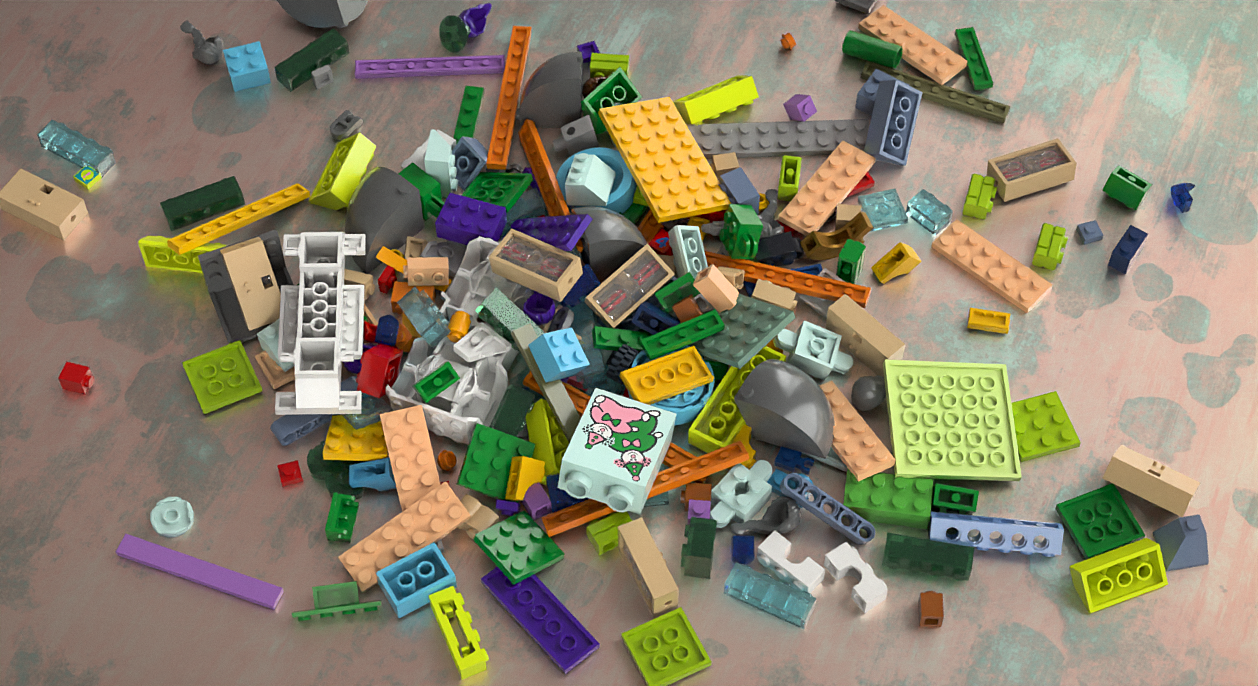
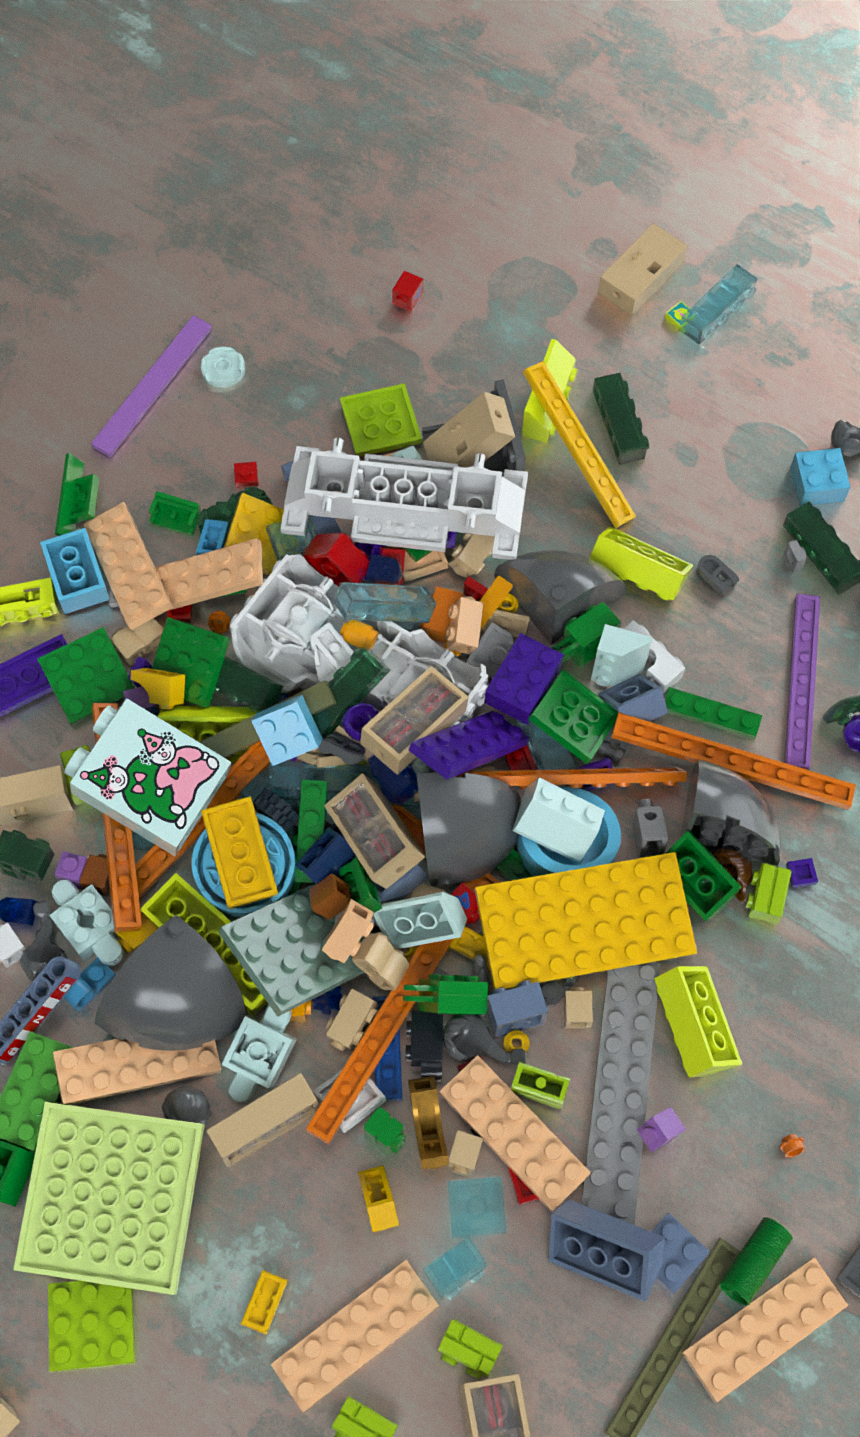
camera: 100 degrees right, 10 degrees up
green slope [412,361,461,403] -> none
green plate [640,310,725,360] -> none
green plate [955,27,993,90] -> none

